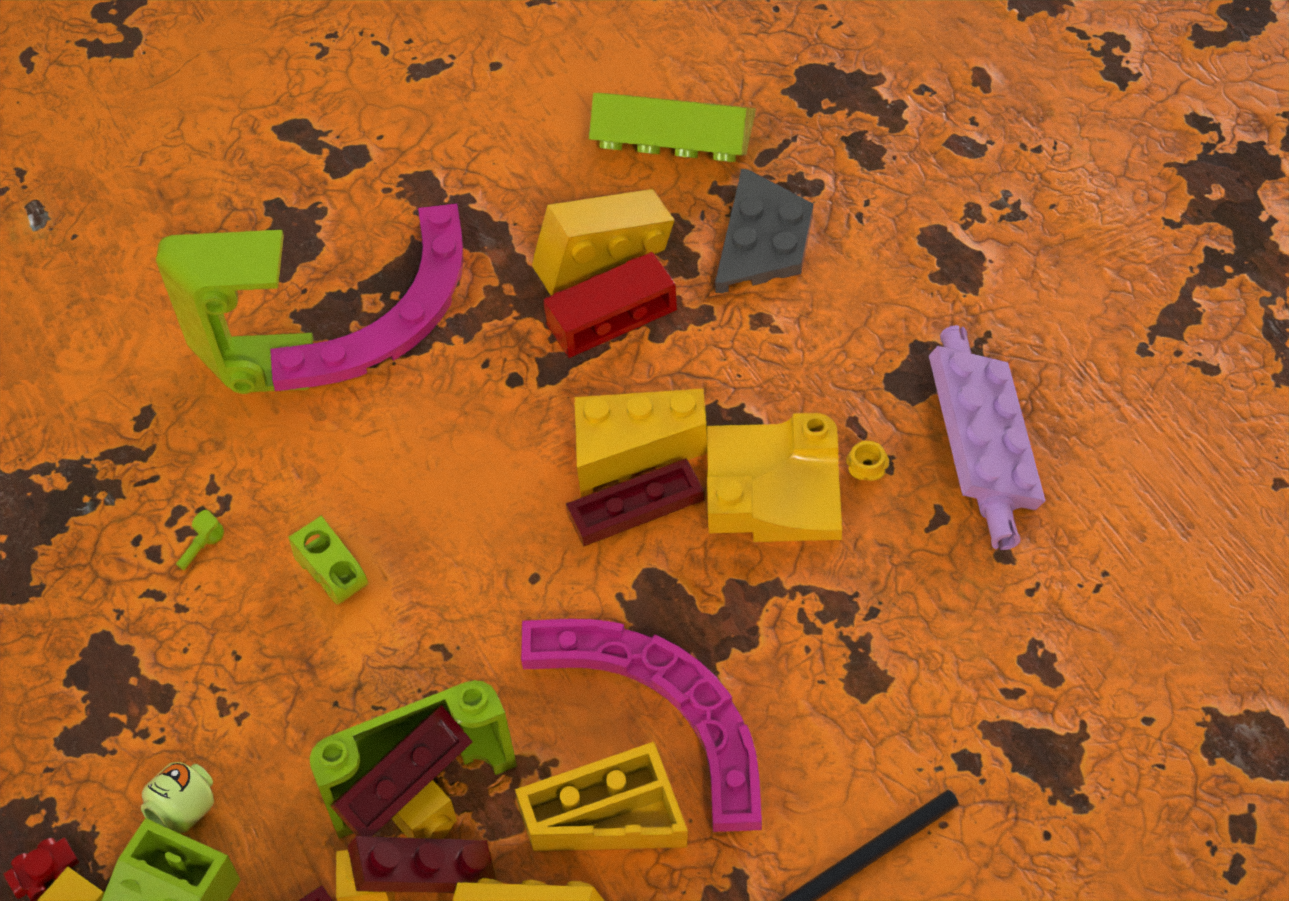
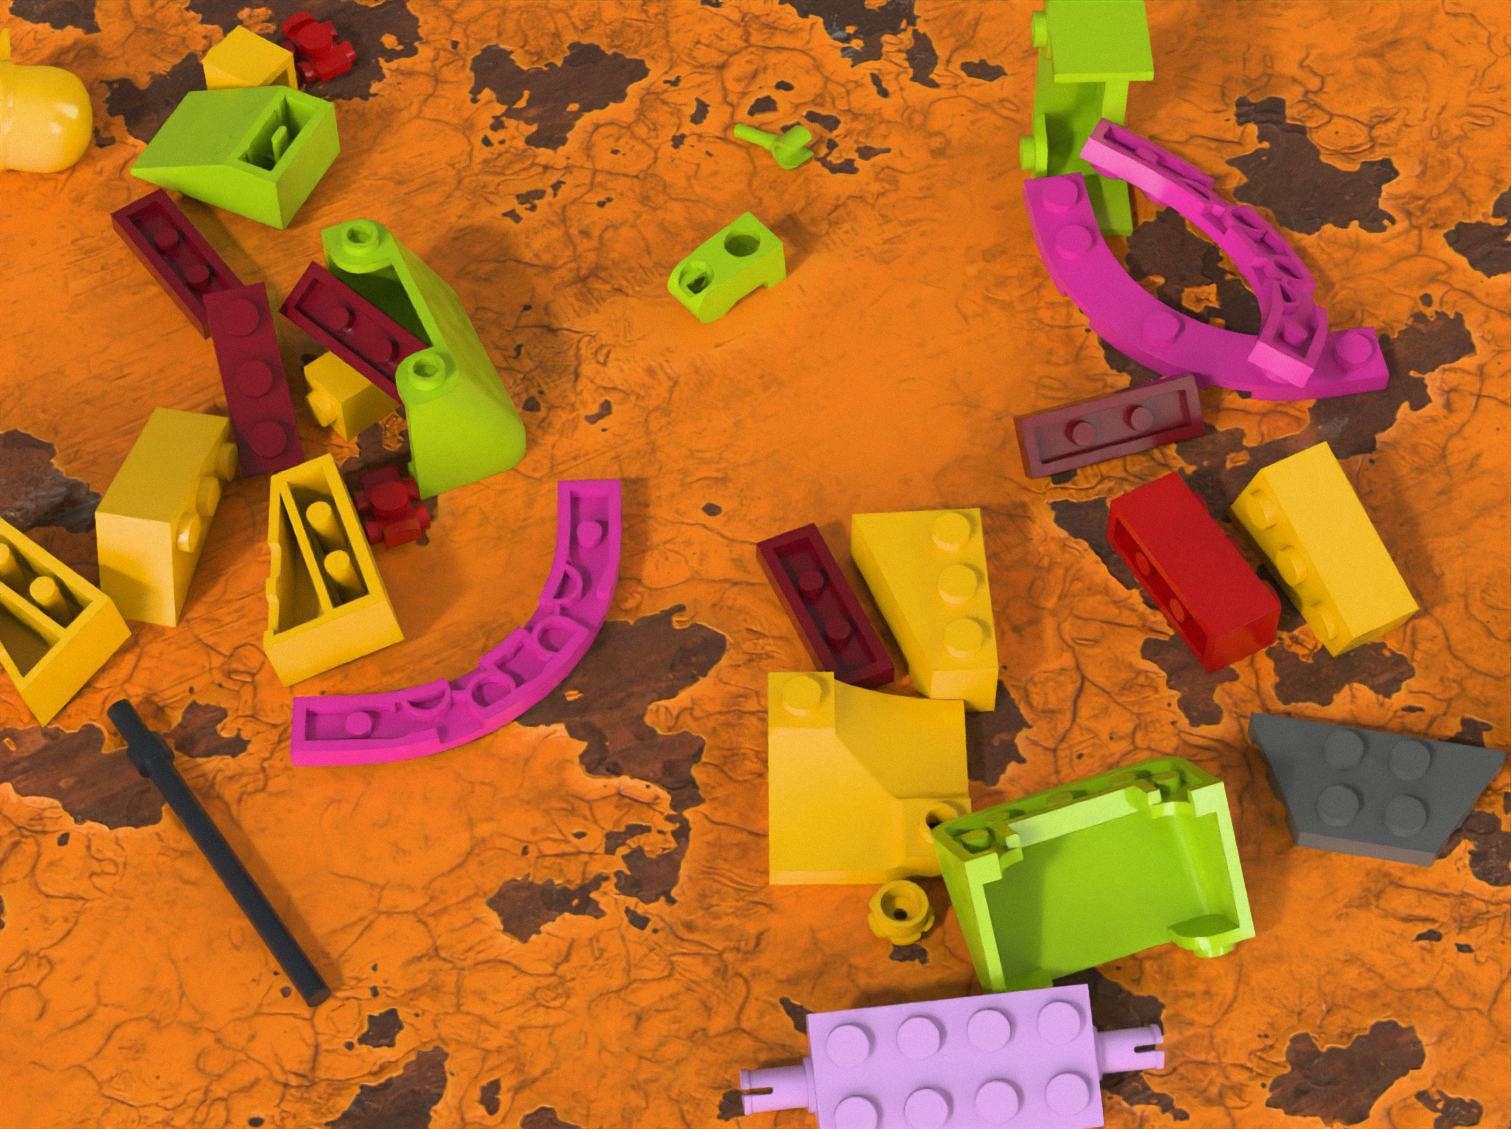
camera: 85 degrees right, 0 degrees up
yellowish green head [141,762,214,833] -> none
none -> red piece [352,465,431,549]
none -> lime windscreen [931,756,1256,995]
none -> dark red plate [1013,372,1206,480]
none -> dark pink plate [1079,117,1328,389]

